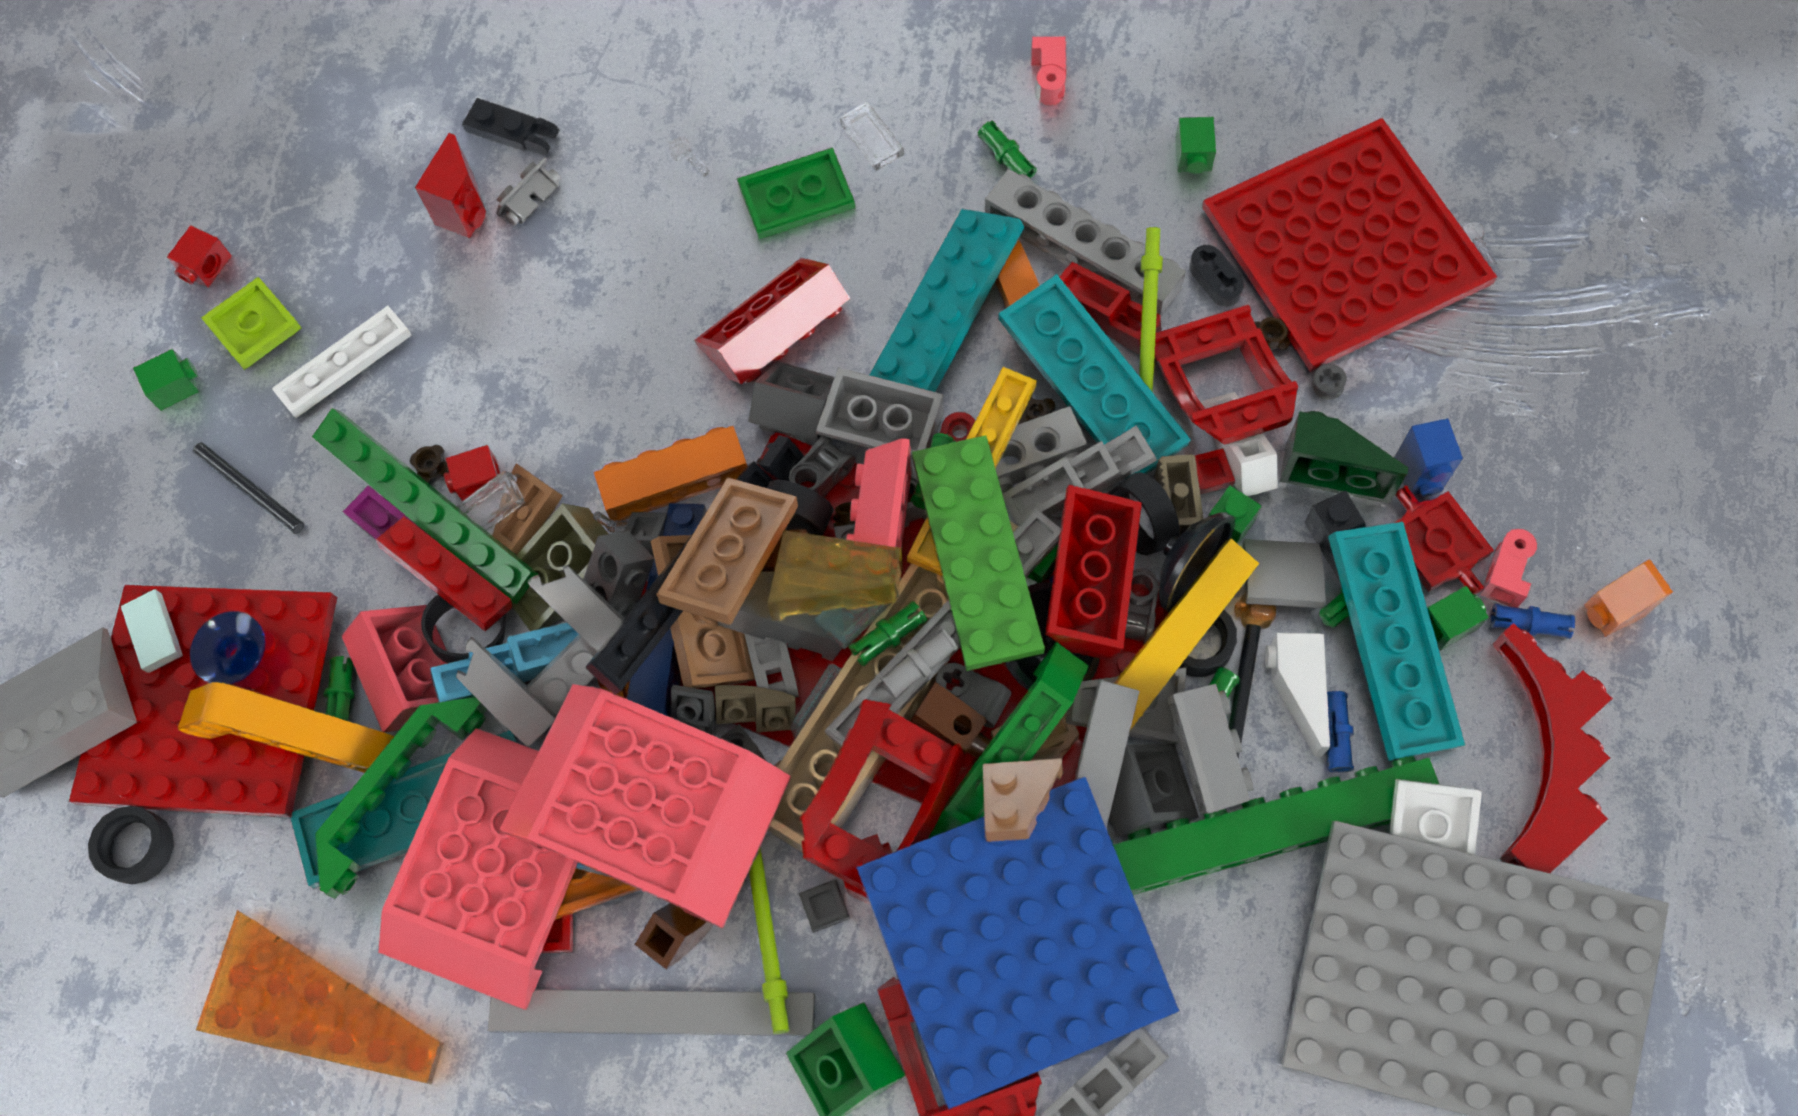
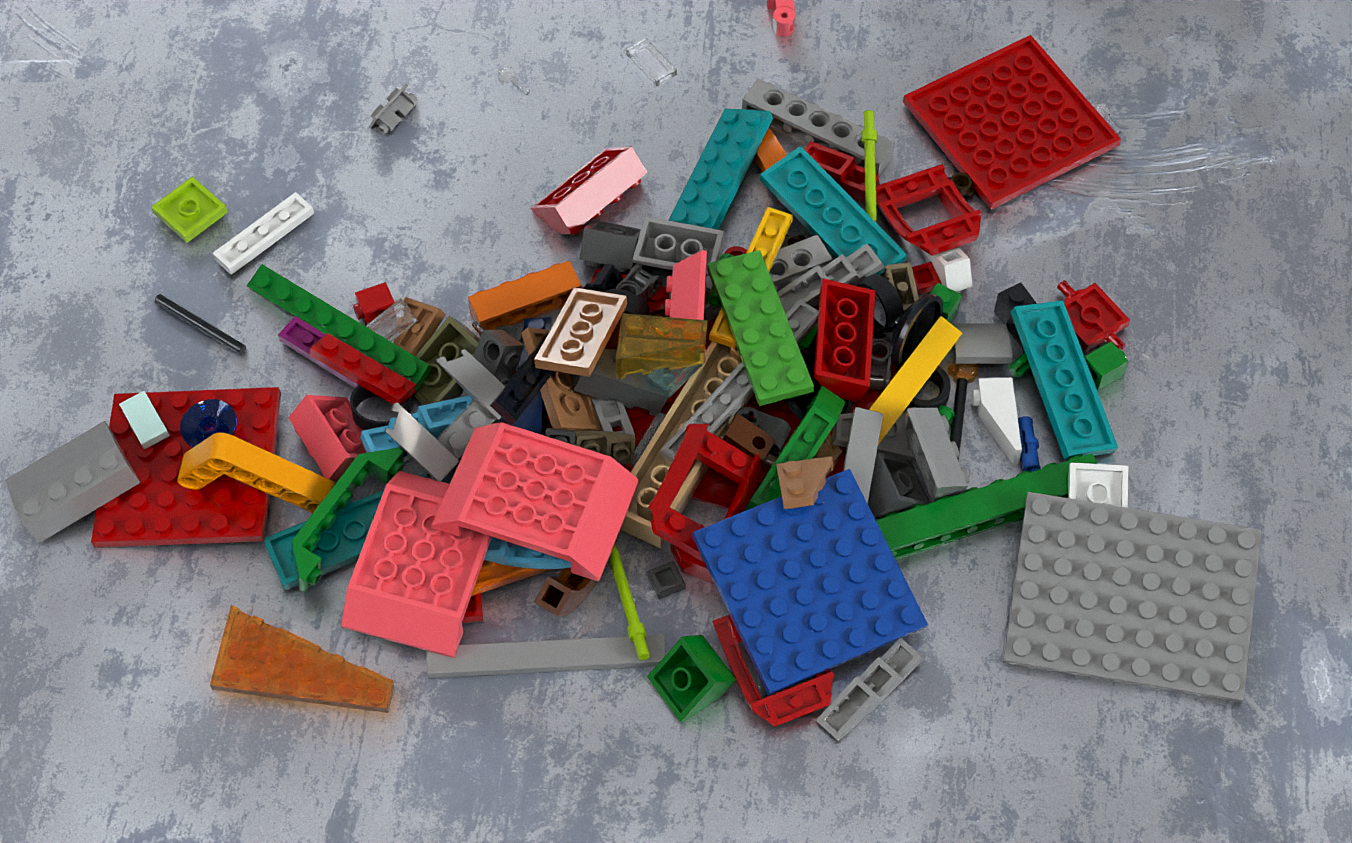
camera: 10 degrees left, 10 degrees down
black tyre [88,806,174,885] -> none
green brick [133,349,200,411] -> none
red brick [166,225,232,288] -> none
green axle [323,656,355,721] -> none
dark brown plate [409,445,449,483] -> none
red slope [415,133,486,238] -> none
black hinge [462,98,559,155] -> none
green tile [737,147,856,240] -> none
green pin [849,601,927,667] -> none
light grey pin [880,629,958,698] -> none
green pin [977,120,1037,179] -> none
green brick [1175,117,1216,174] -> none
black beam [1189,245,1244,307] -> none
dark green slope [1279,411,1408,504] -> none
dark grey bush [1312,364,1347,400] -> none
blue brick [1394,418,1463,497] -> none
coral leg [1480,529,1537,608] -> none
blue pin [1490,604,1575,639] -> none
red arch [1492,623,1613,873] -> none
orange slope [1584,559,1673,637] -> none

